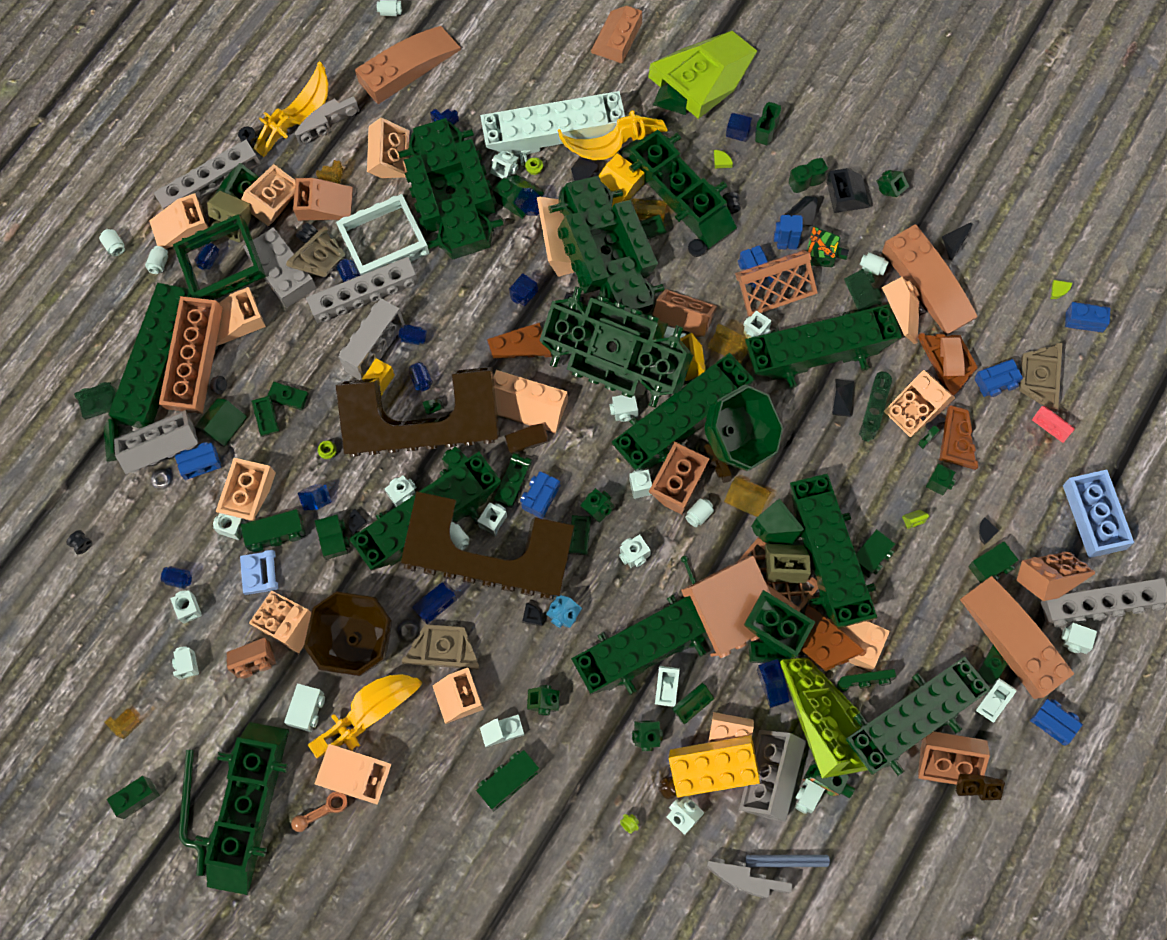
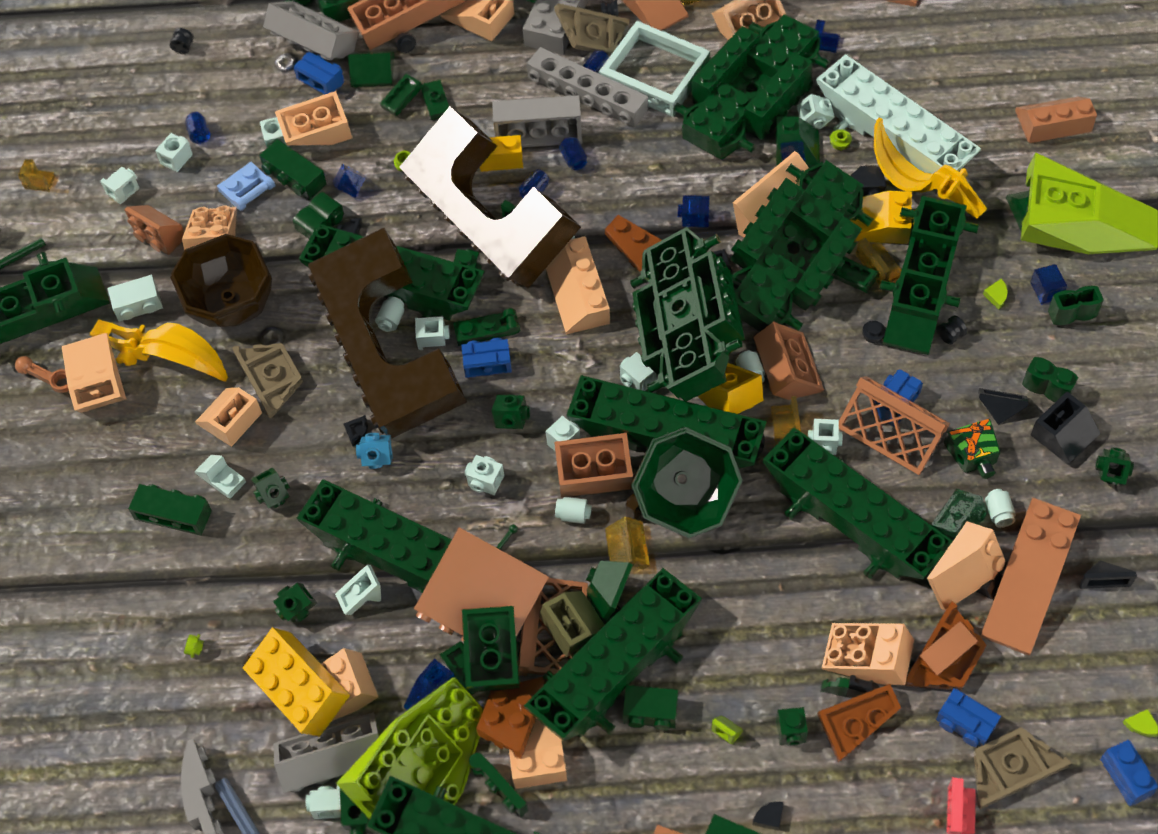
camera: 55 degrees right, 10 degrees down
light aqua brick [384,475,417,507] -> none
clear blue panel [413,583,457,625] -> none
dark brown slope [505,424,549,454] -> none
dark green plate [568,515,591,556] -> none
light aqua brick [667,796,704,835] -> none
dark green plate [672,682,715,725] -> none
blue brick [774,215,803,250] -> none
black slope [832,379,854,417] -> none
clear green beam [859,371,892,442] -> none

